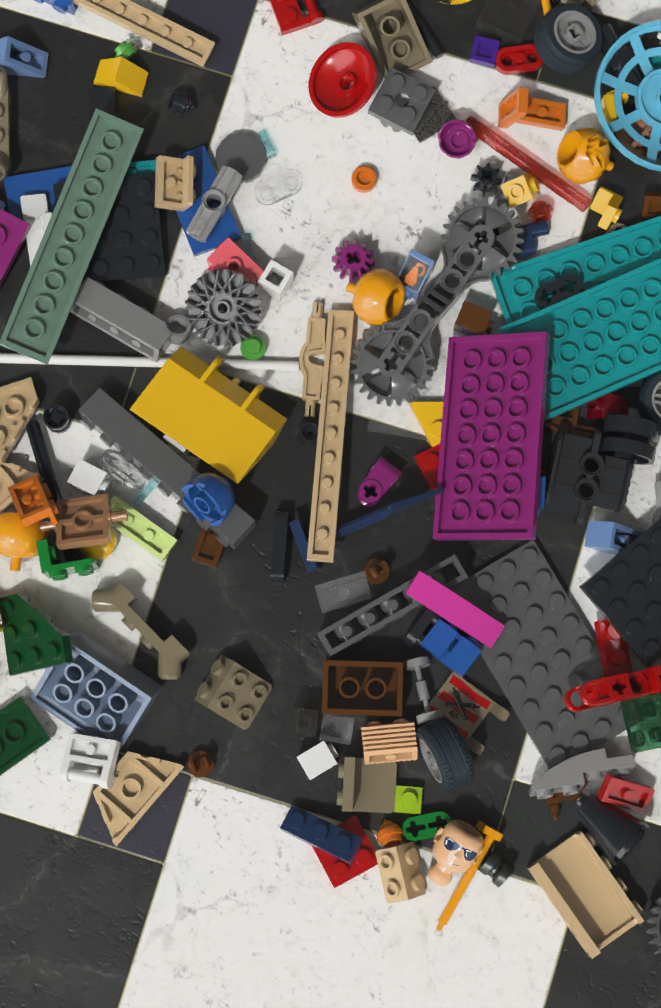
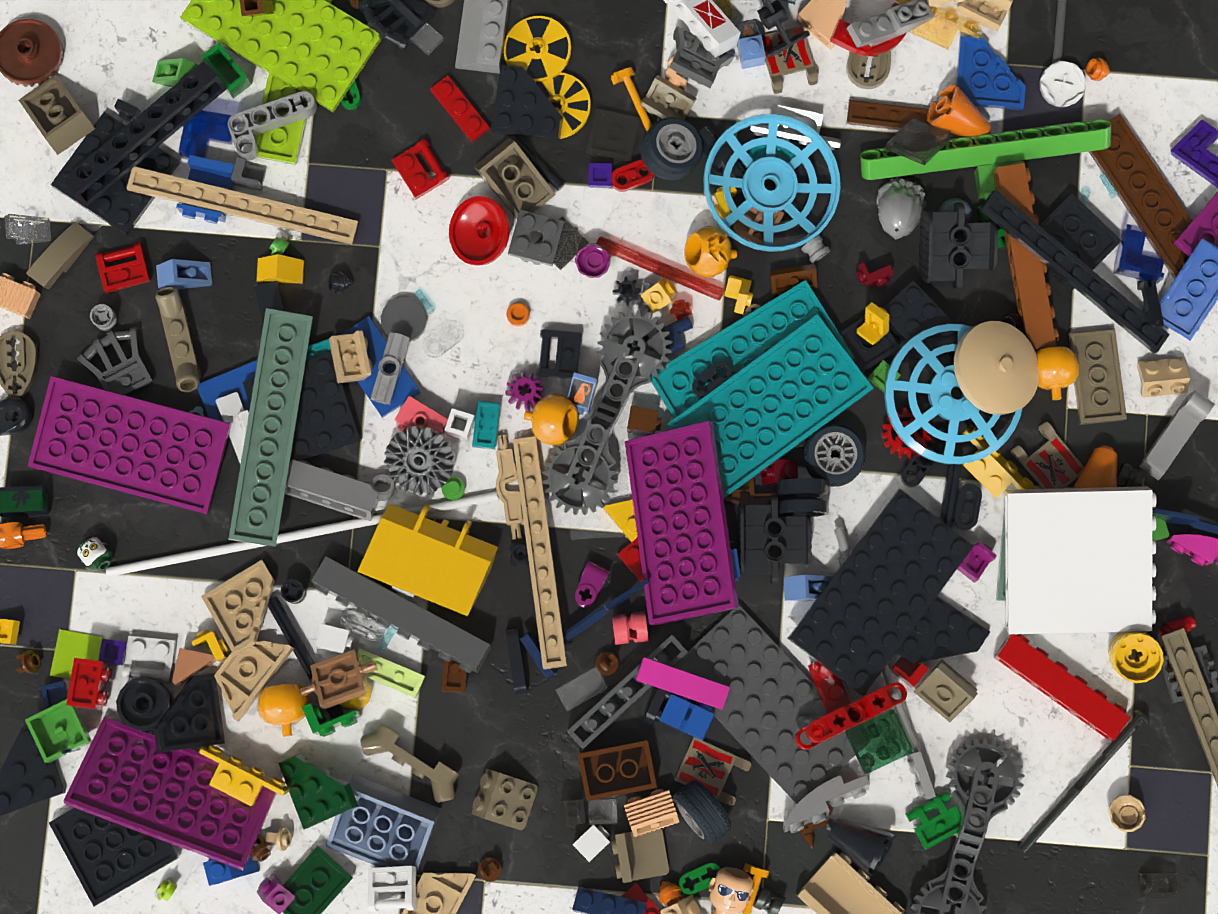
camera: 10 degrees left, 0 degrees up
orange bracket [7,475,59,527] -> none
blue cylinder [181,472,235,526] -> none
clear light blue piece [241,233,256,261] -> none
lime plate [394,785,423,814] -> none
light grey wheel [403,656,443,725] -> none
orange bracket [498,87,566,131] -> none
red plate [597,773,655,814] -> none
none -> teal plate [472,400,501,450]
none -> black plate [536,329,582,379]
none -> coral wheel [612,611,648,645]

